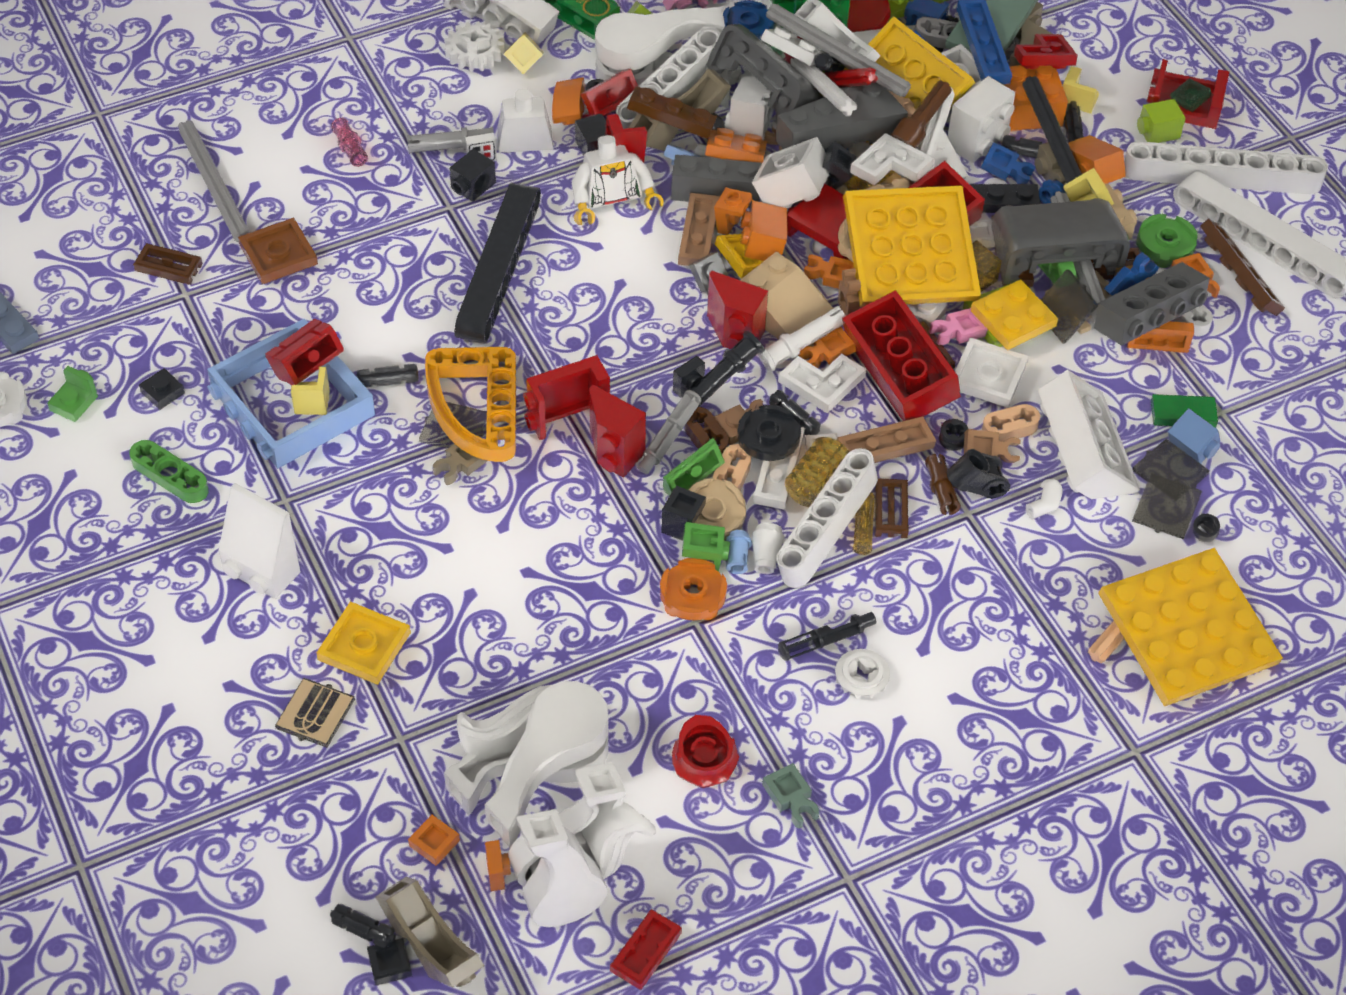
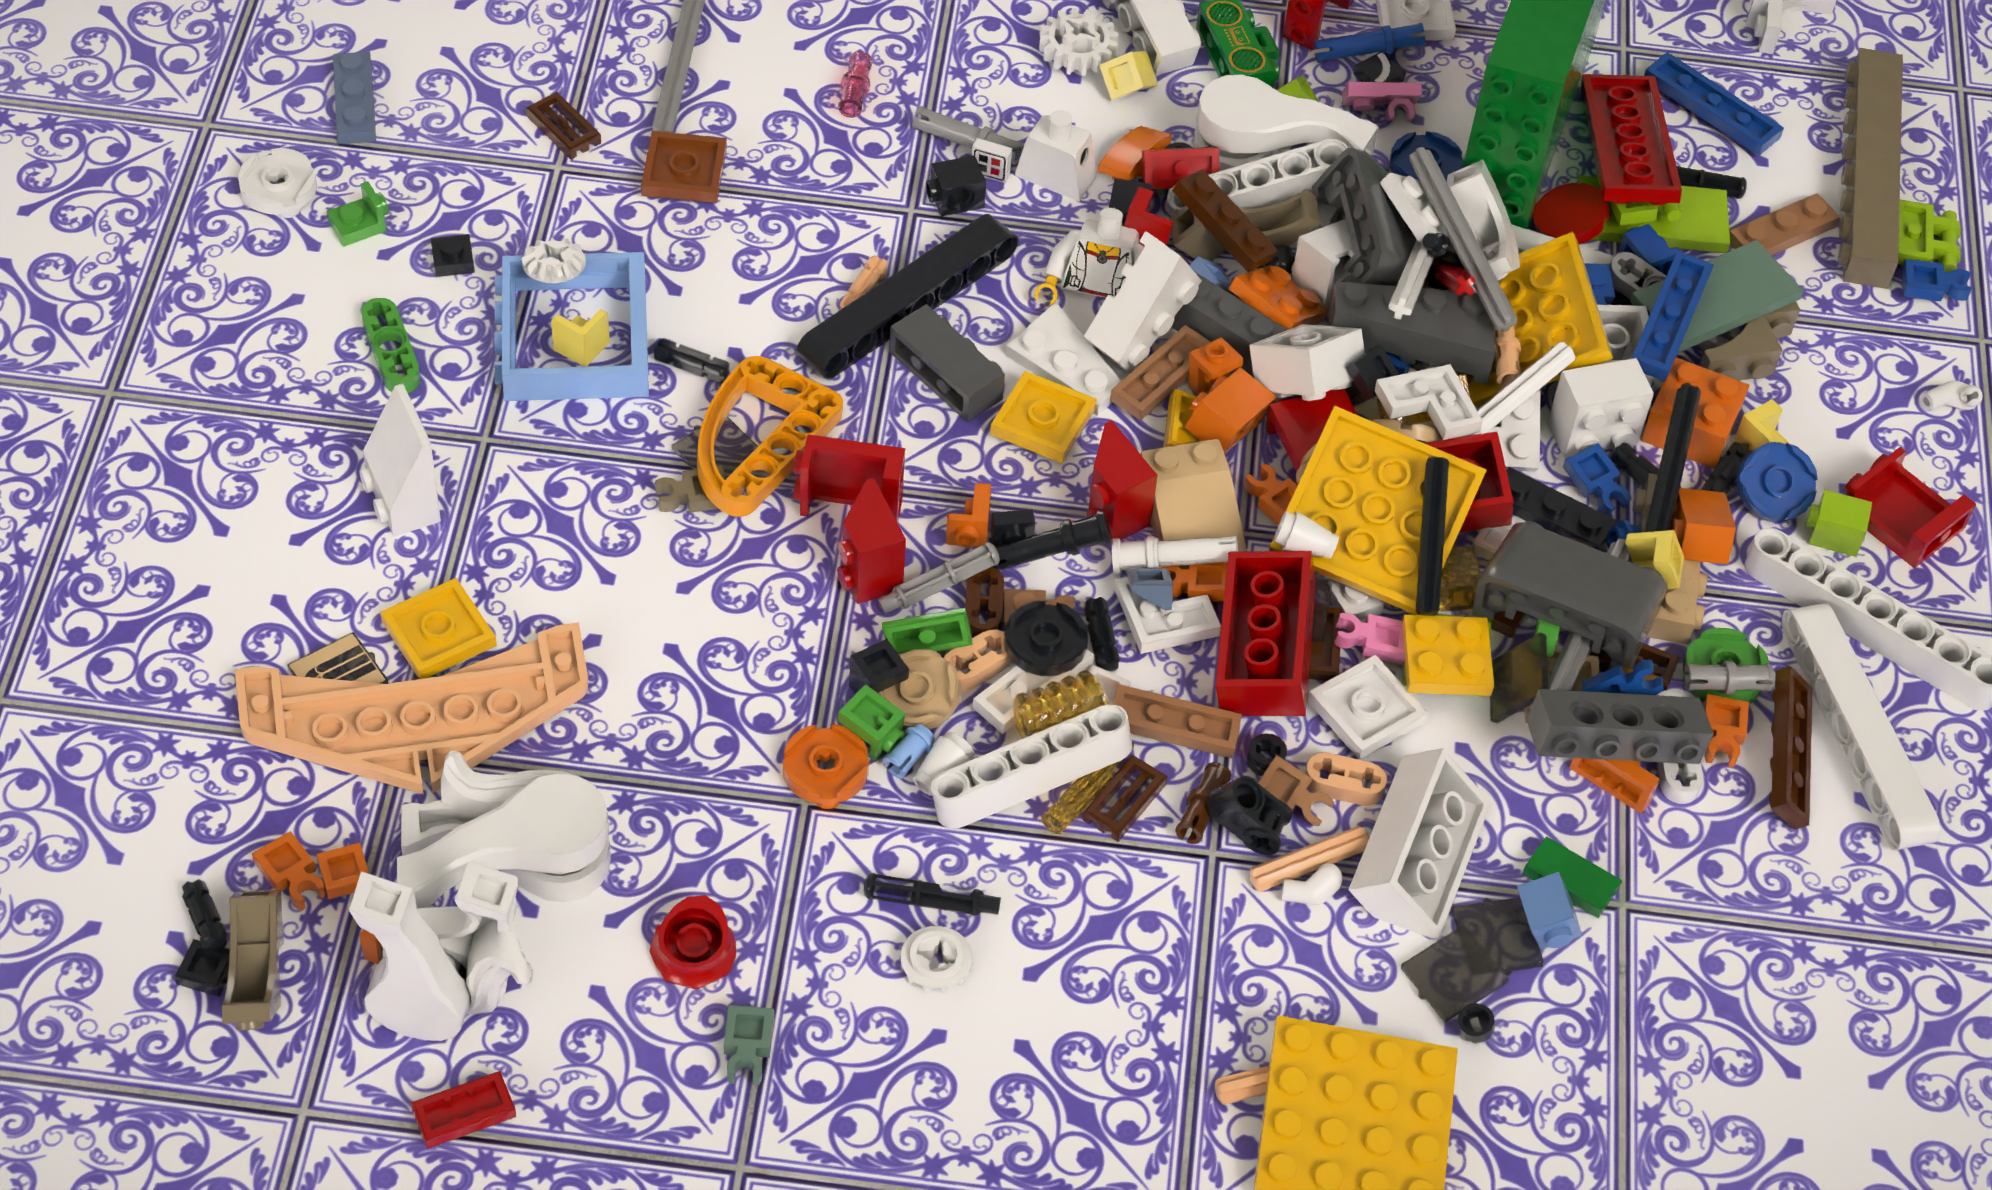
camera: 30 degrees right, 0 degrees up
red brick [265,318,344,385] -> none
plate [689,252,729,293] -> none
medium nougat plate [838,268,862,316] -> none
reddish brown piece [890,80,952,148] -> none
red plate [1014,34,1078,69] -> none
clear green tile [1170,78,1211,112] -> none
none -> light nougat wing [235,622,589,795]
none -> orange plate [252,831,326,911]
none -> white gear [522,237,586,283]
none -> light nougat axle [840,255,888,310]
none -> dark grey brick [889,304,1005,423]
none -> orange bracket [946,483,991,548]
none -> yellow plate [990,371,1097,464]
none -> white wing [1006,302,1121,416]
none -> white wedge [1084,231,1202,374]
none -> sand blue slope [1127,568,1173,610]
none -> light nougat axle [1249,826,1369,891]
none -> white cone [1274,511,1339,559]
none -> black axle [1416,457,1449,616]
none -> light grey pin [1683,661,1774,694]
none -> blue tile [1737,442,1818,522]
none -> white arm [1920,380,1983,411]

